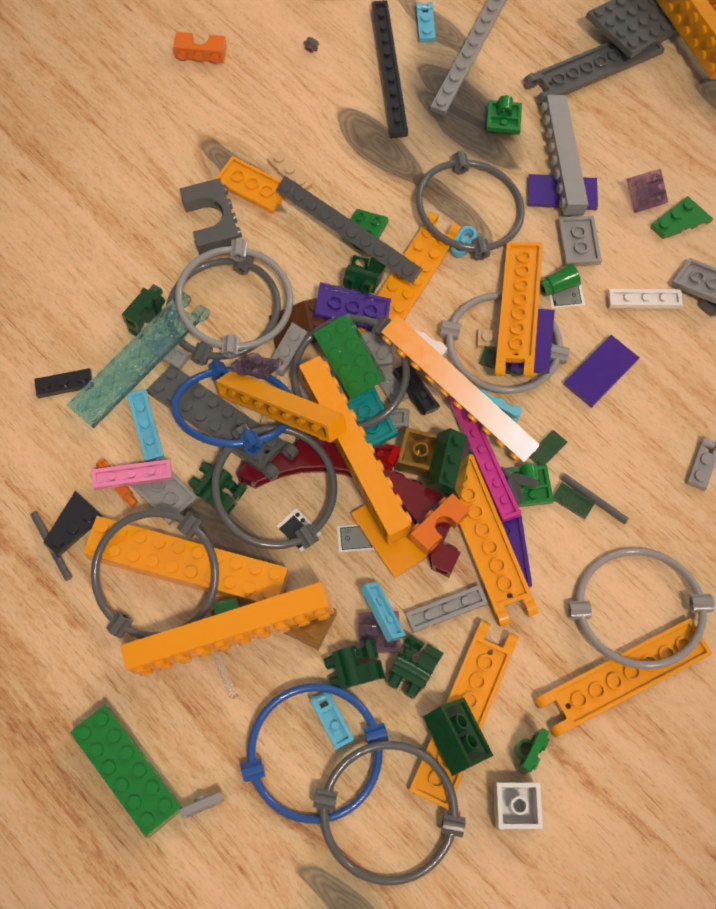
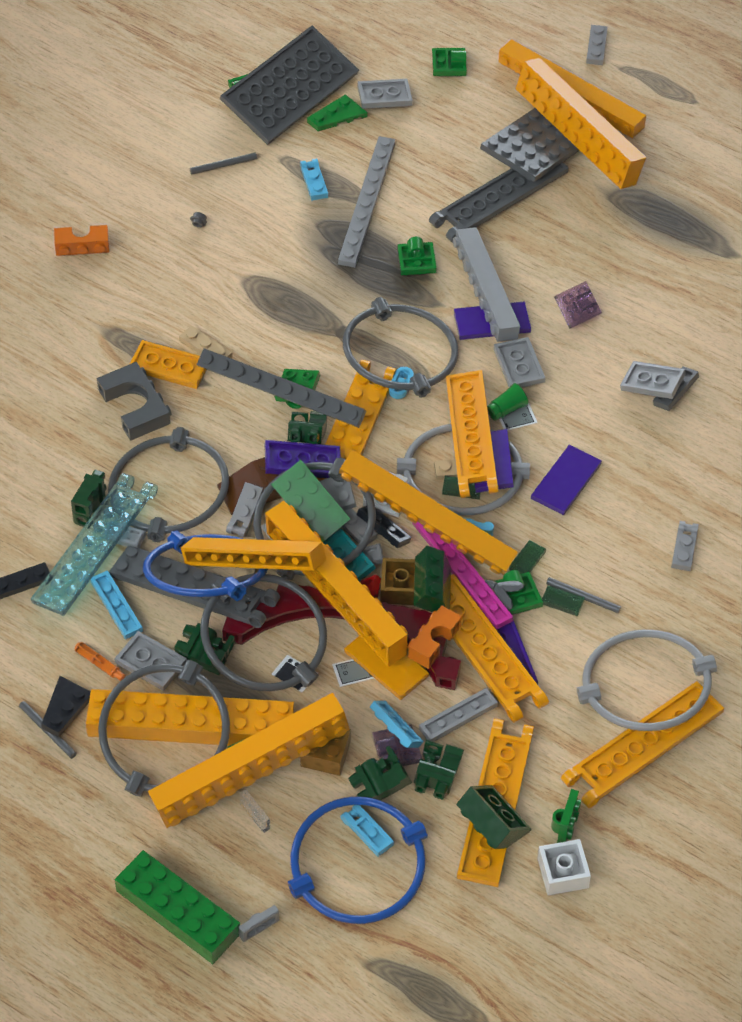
camera: 10 degrees left, 15 degrees down
bright pink plate [92,459,173,490] -> none
light grey piece [175,238,293,359] -> none
plate [231,353,280,379] -> none
dark grey piece [313,741,466,885] -> none
black plate [371,0,408,138] -> none
white plate [608,289,683,309] -> none
green wing [650,196,713,239] -> none

